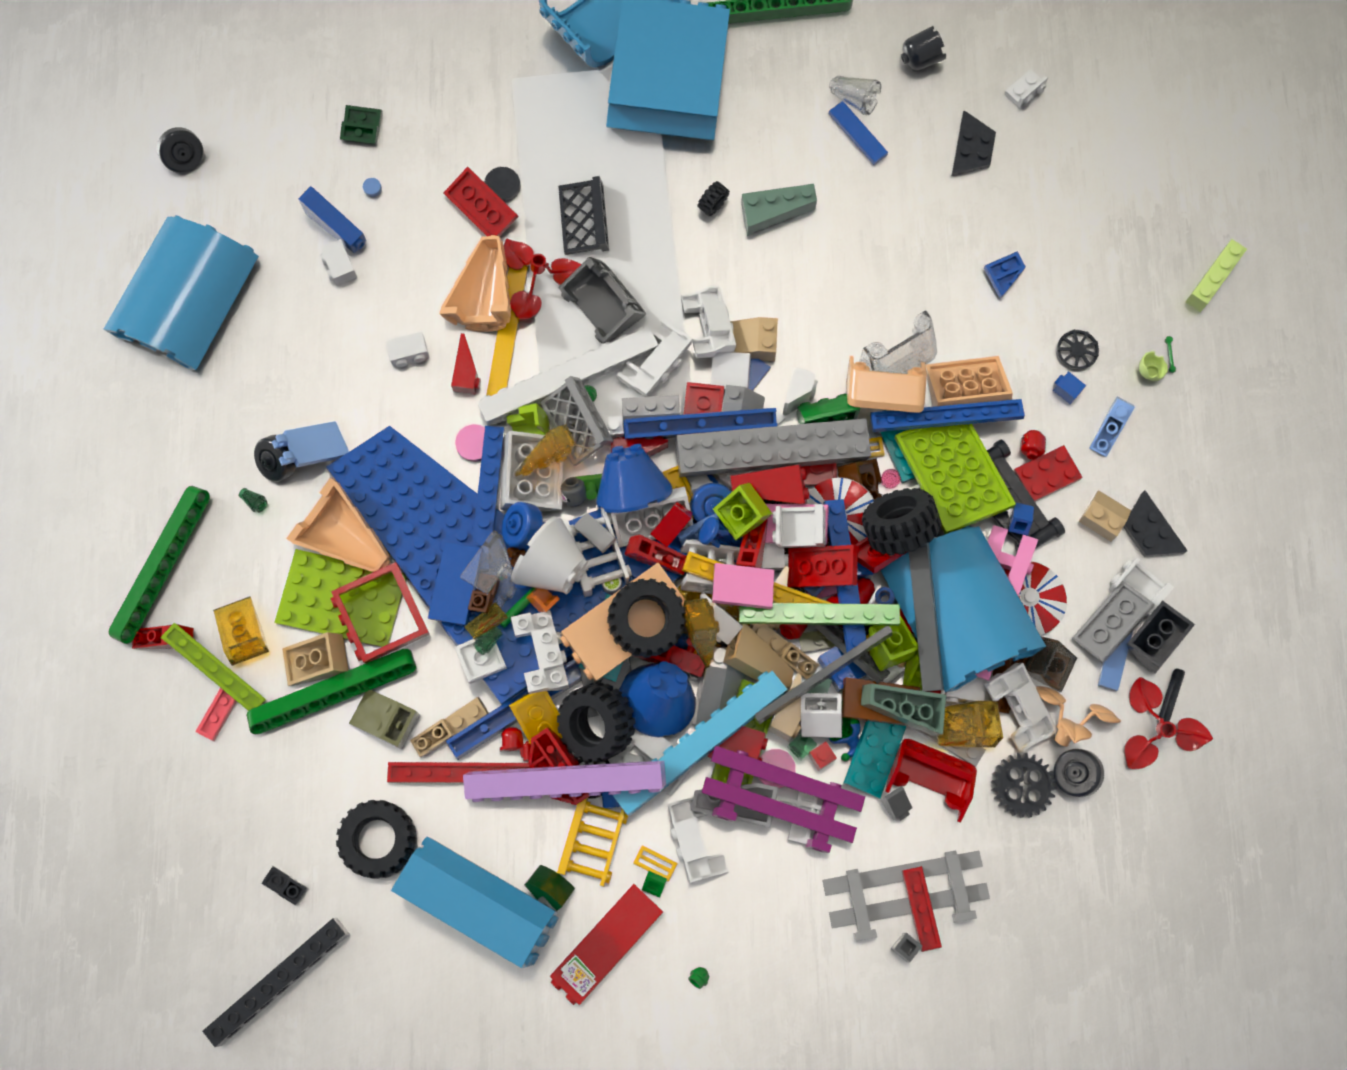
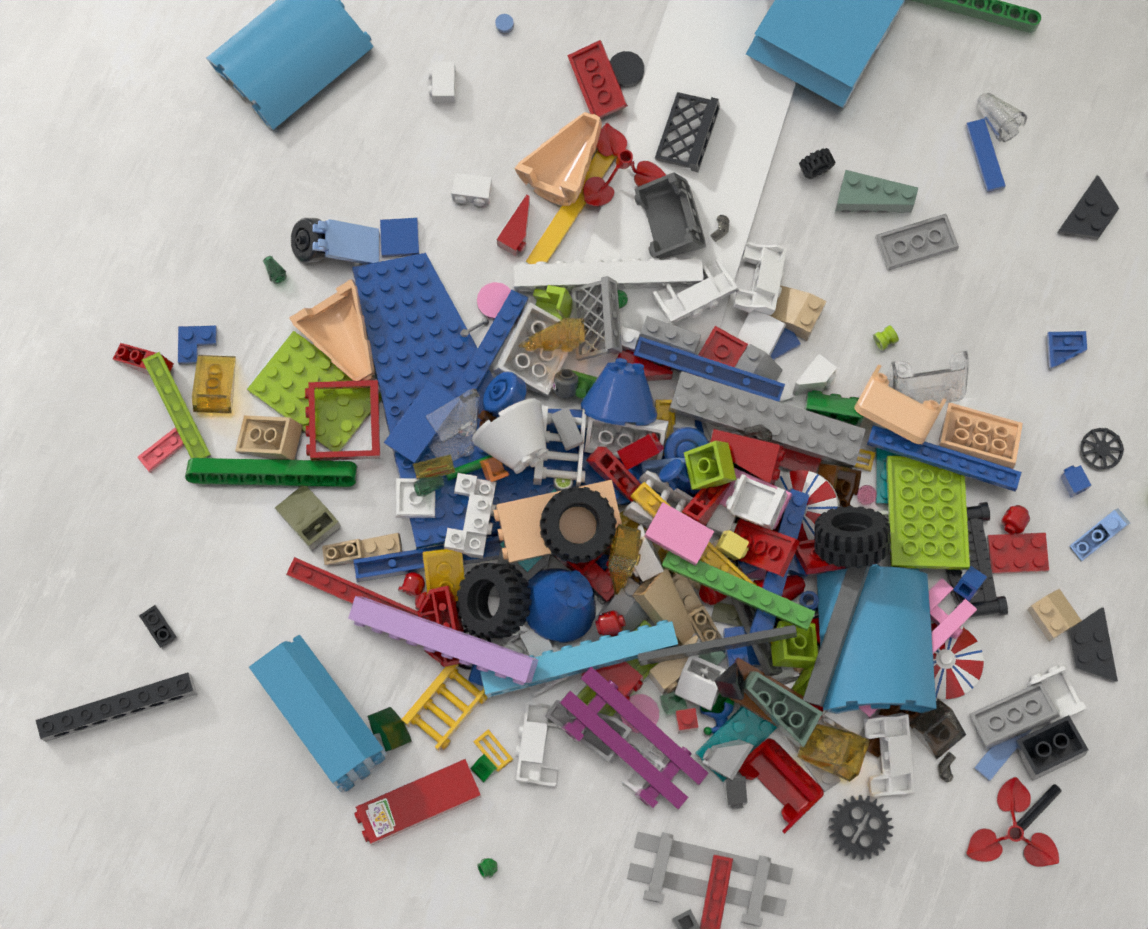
camera: 25 degrees right, 0 degrees up
green beam [108,486,210,644] -> none
blue slope [298,186,367,253] -> none
black tyre [336,800,417,879] -> none
reddish brown slope [468,574,501,613] -> none
black cylinder [901,26,946,71] -> none
light nougat plant [1036,686,1121,747] -> none
black wheel [1053,749,1104,797] -> none
none -> blue plate [178,325,217,365]
none -> blue tile [380,218,419,257]
none -> light grey hinge [460,318,489,337]
none -> red head [595,610,626,637]
none -> light grey slope [702,739,753,780]
none -> clear smoke arm [710,215,730,242]
none -> black slope [714,663,744,700]
none -> light yellow brick [715,530,749,560]
none -> clear smoke arm [744,424,773,442]
none -> lime wheel [873,325,899,351]
none -> light grey tile [875,214,959,271]
none -> clear smoke arm [938,752,956,782]

